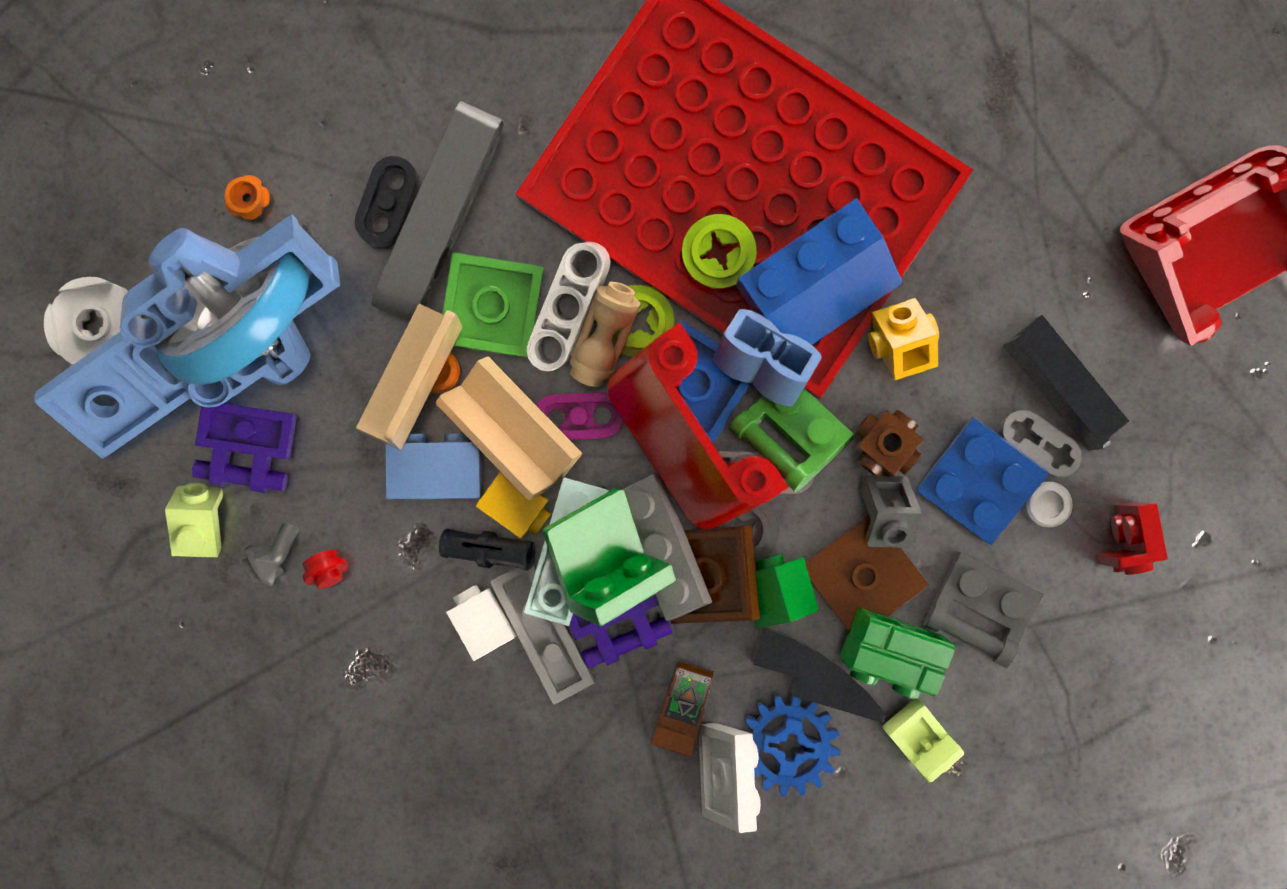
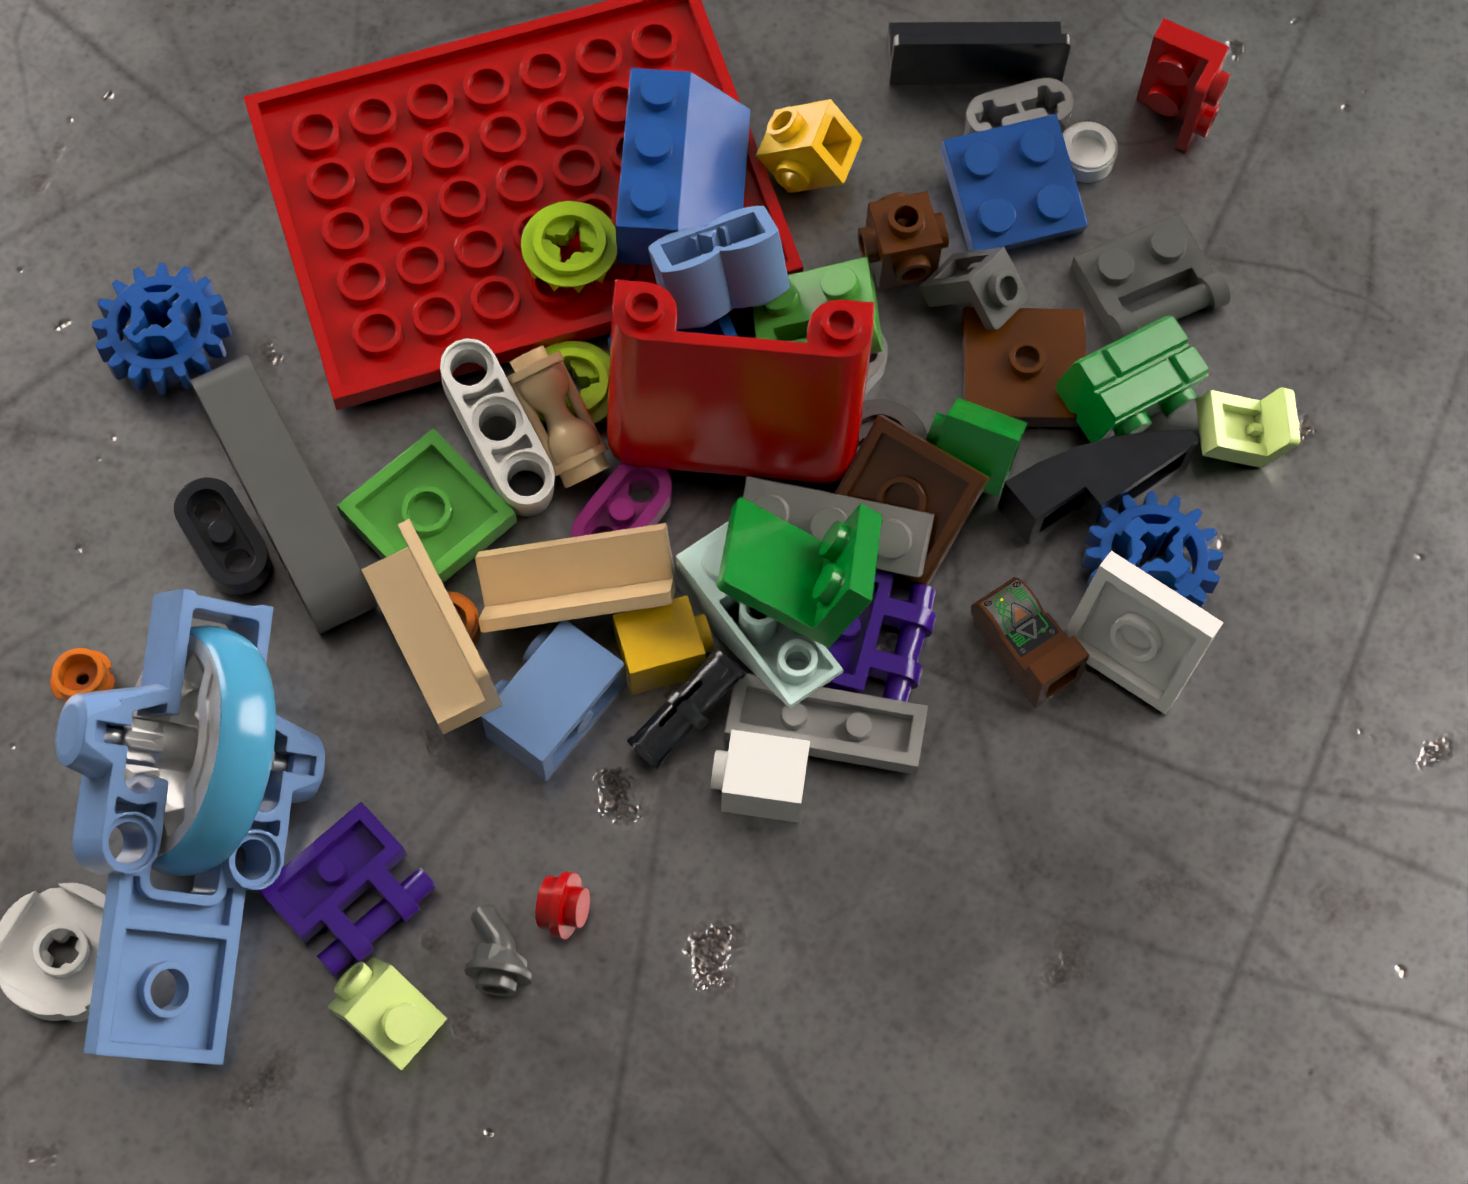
camera: 55 degrees left, 20 degrees down
none -> blue gear [92,263,231,395]

